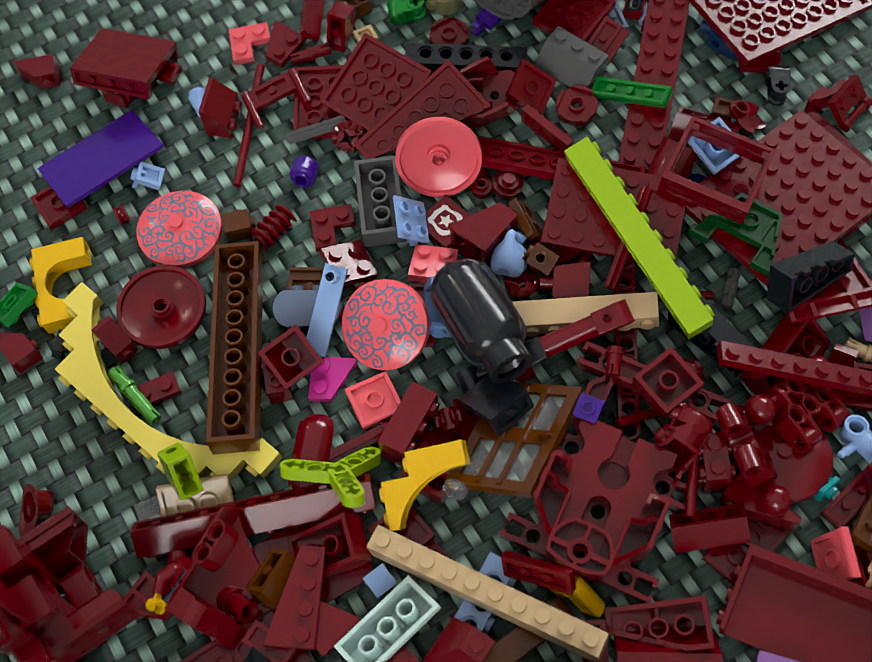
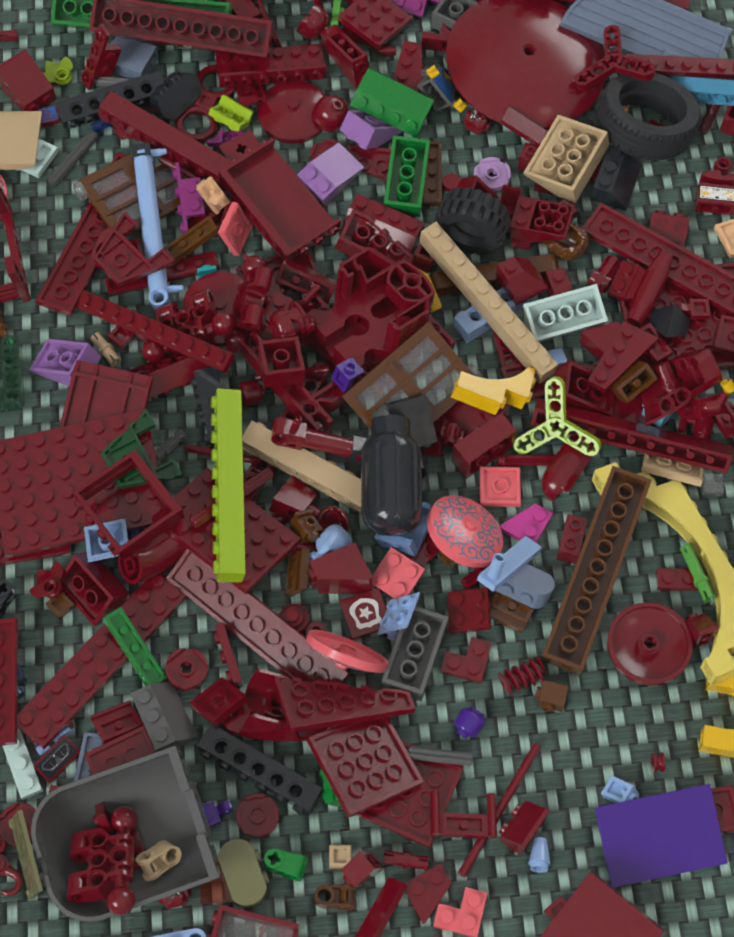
camera: 160 degrees left, 0 degrees up
coral dish [136,191,223,269] -> none
lime torso [157,443,204,501] -> none
dark red slope [258,324,325,390] -> none
dark red gear [332,121,365,153] -> none
dark red plate [501,550,576,595] -> none
dark red pin [605,346,624,377] -> none
black wedge [767,241,855,313] -> none
dark red plate [827,343,858,367] -> none

